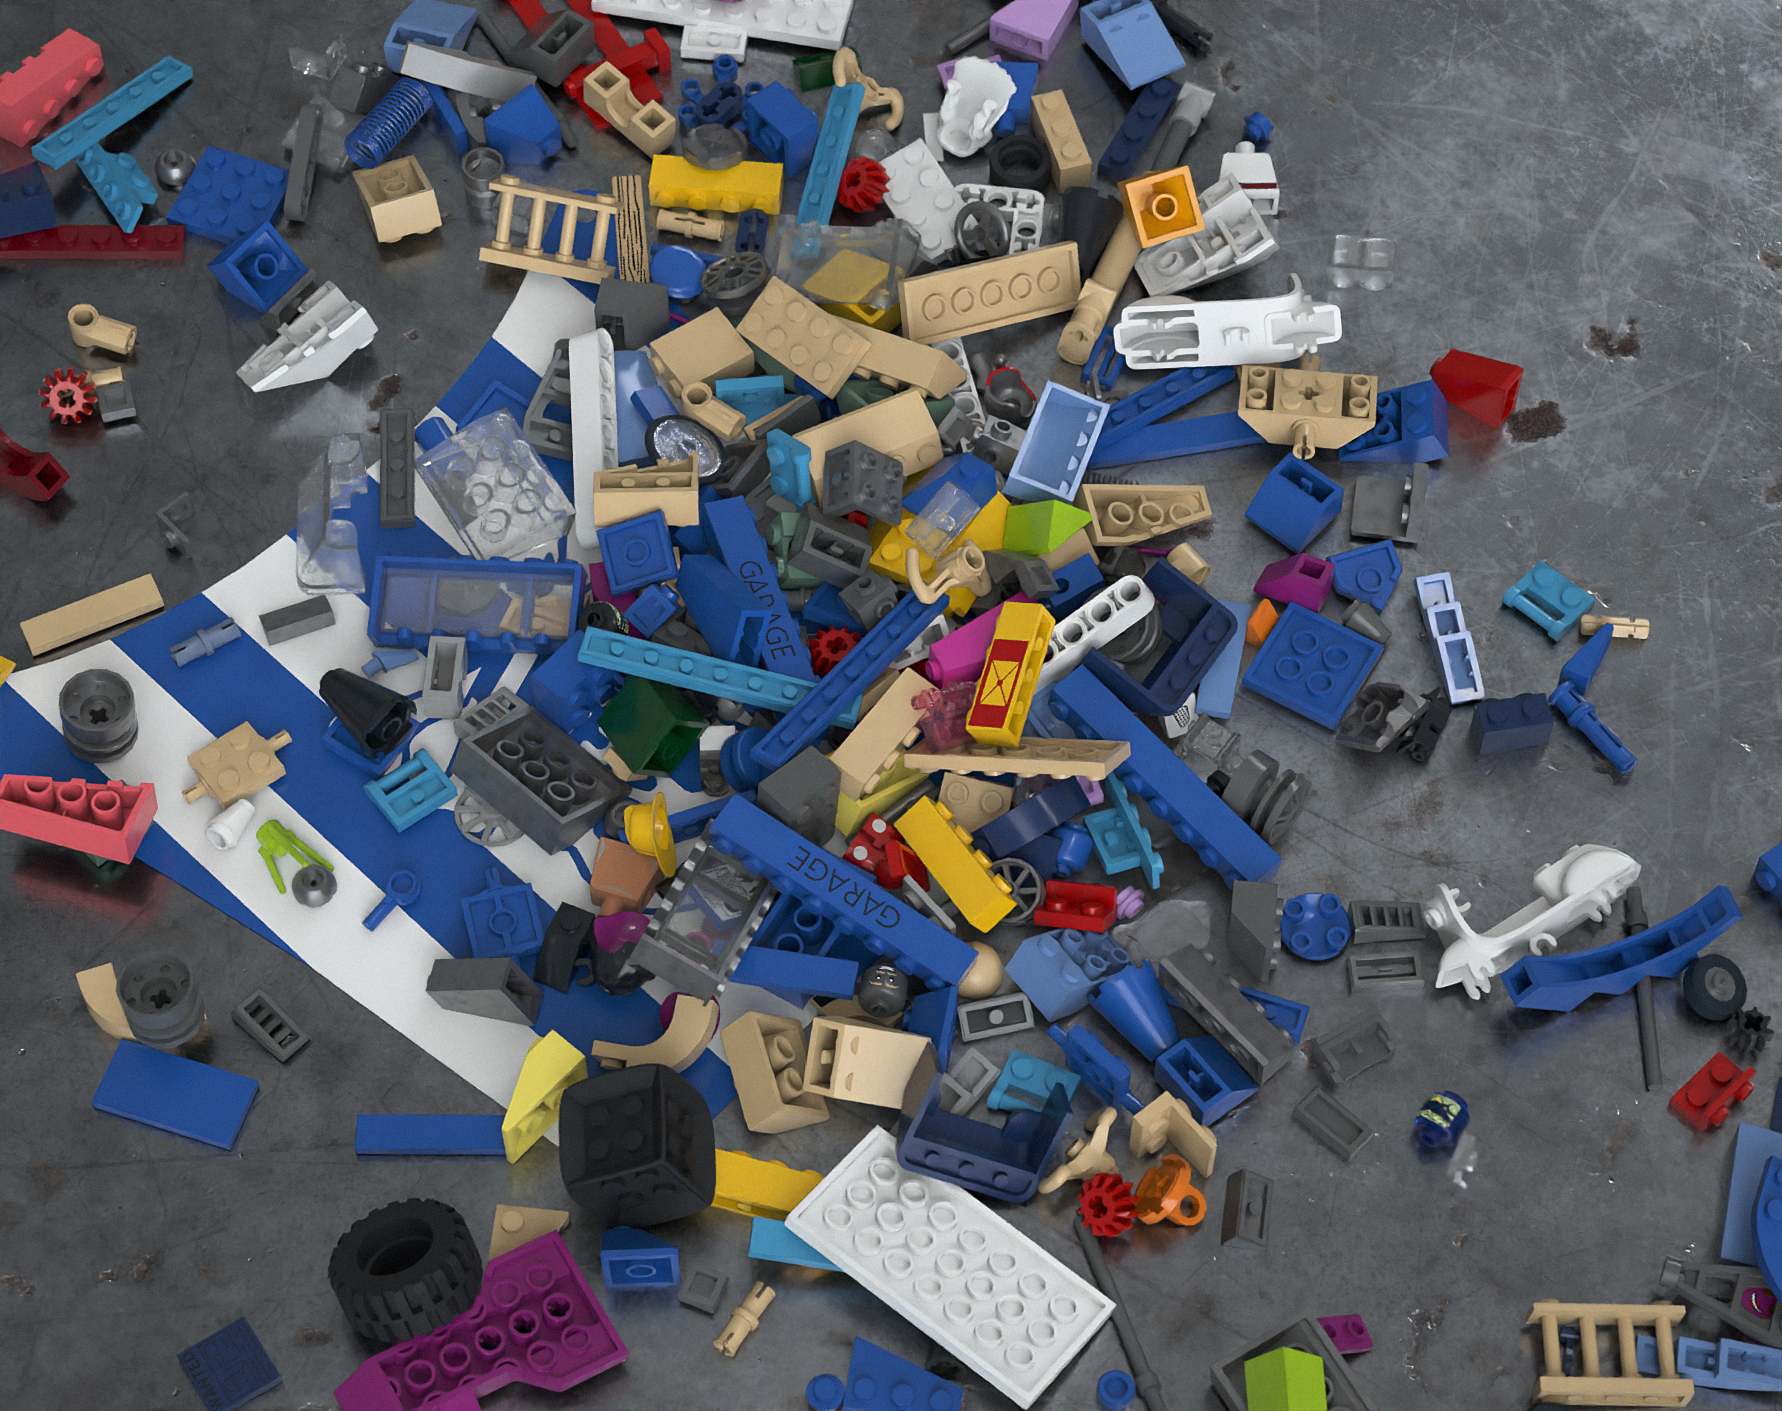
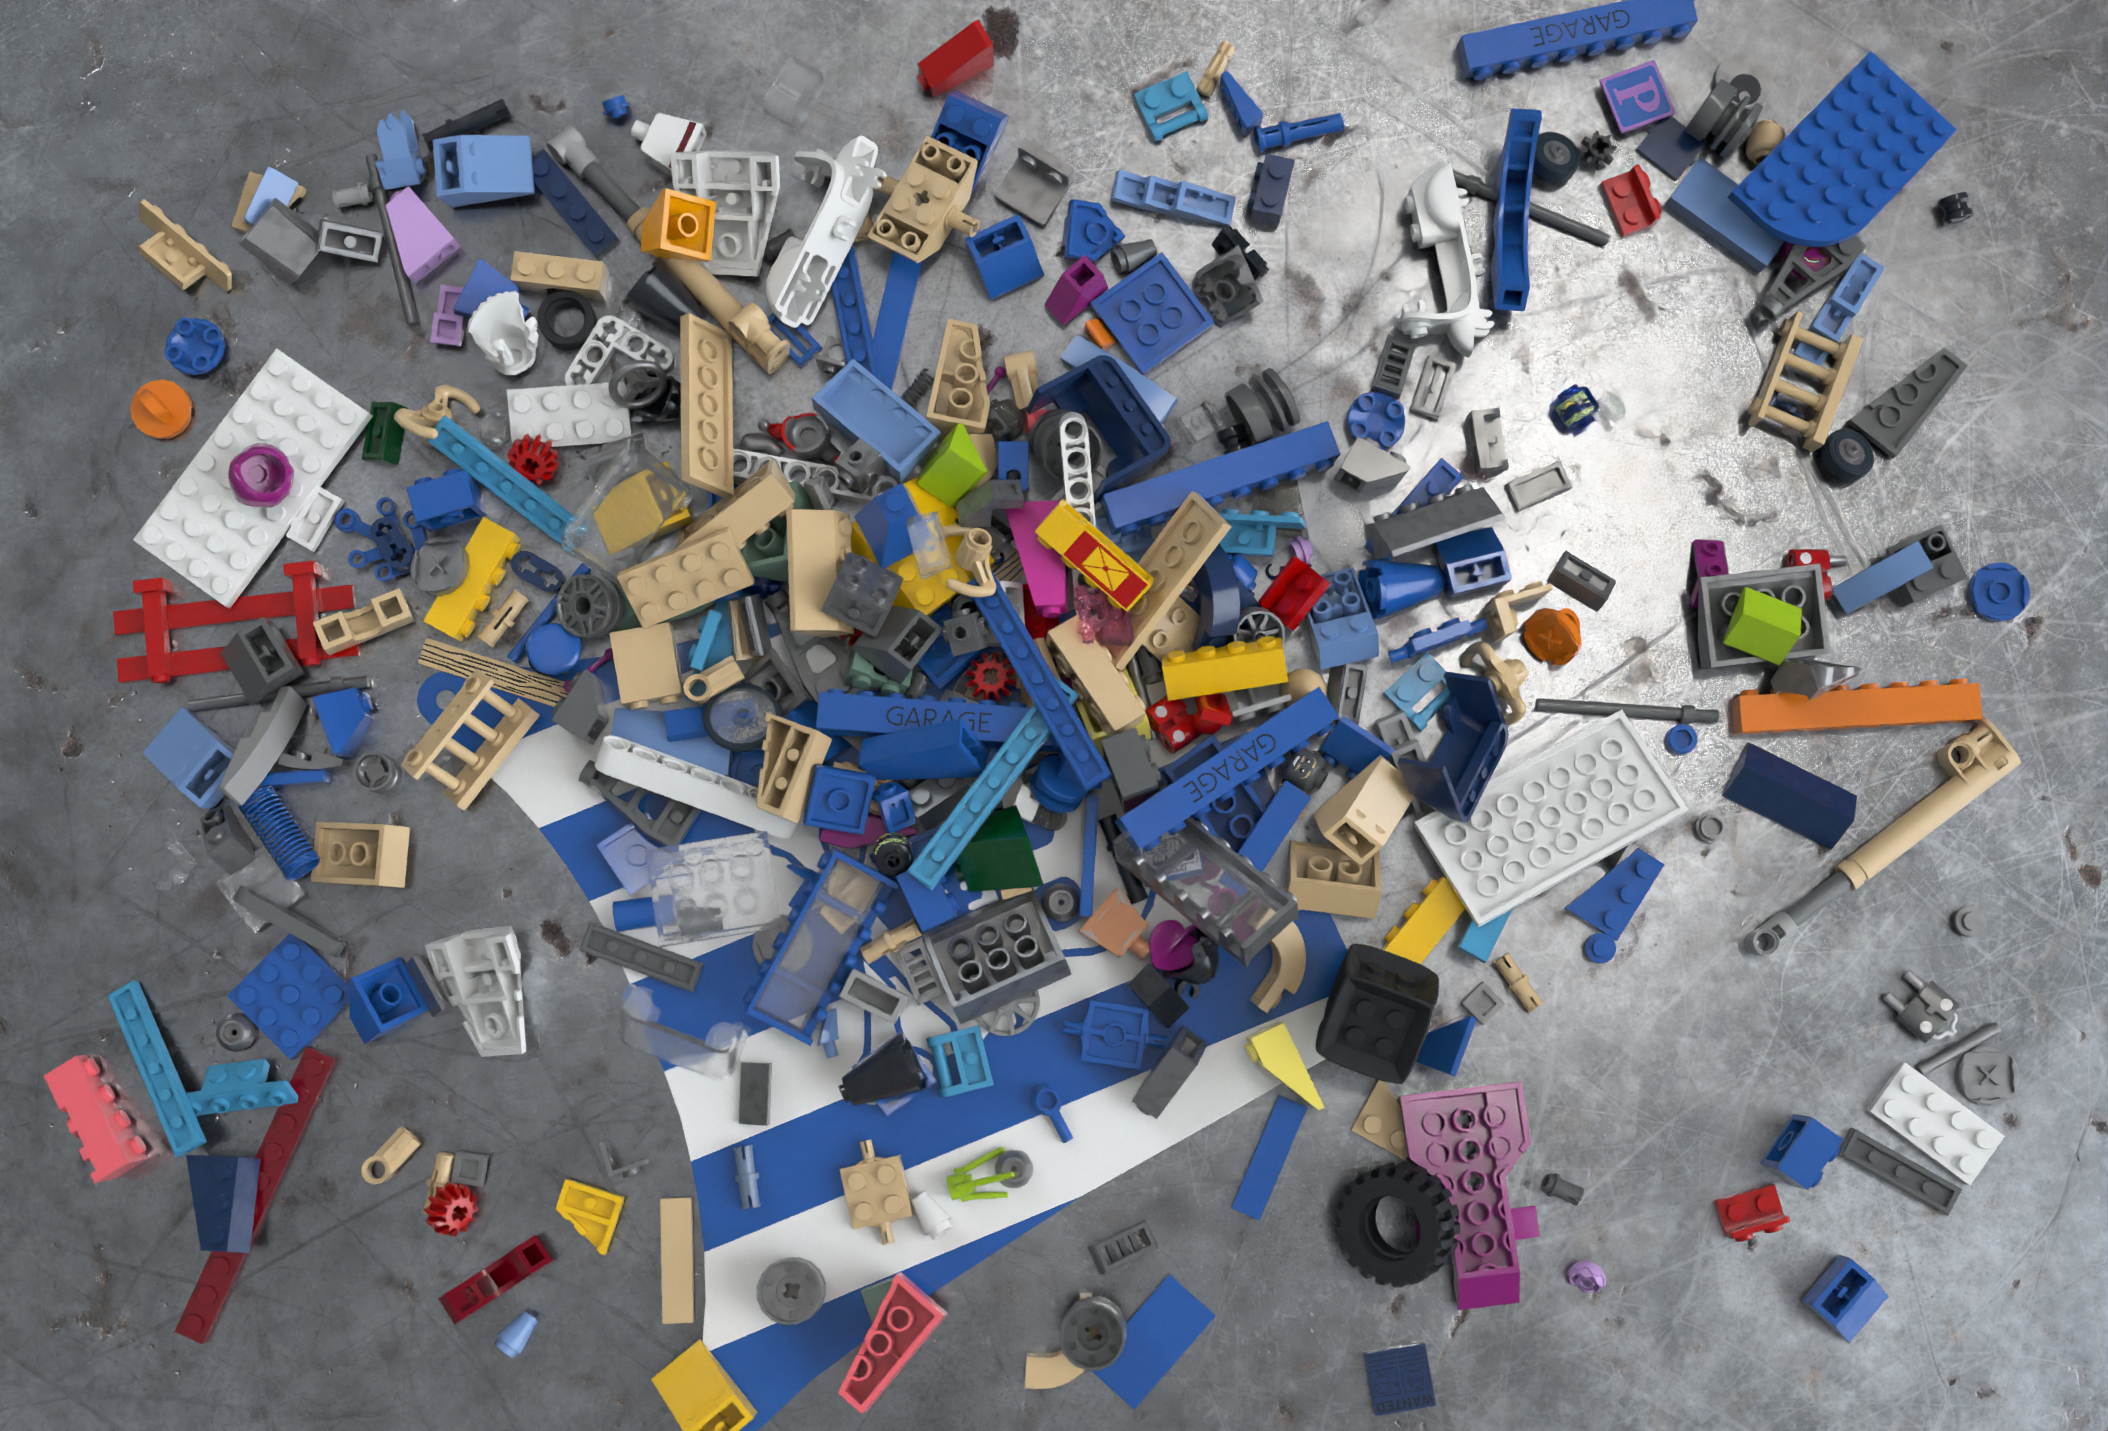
camera: 70 degrees left, 25 degrees up
yellow piece [624,792,677,878] -> none
dark azure plate [766,428,817,513] -> none
white sticker [923,113,944,161] -> none
red gear [1075,1172,1141,1237] -> none
none -> yellow wing [555,1178,625,1255]
none -> tan pin [860,918,922,964]

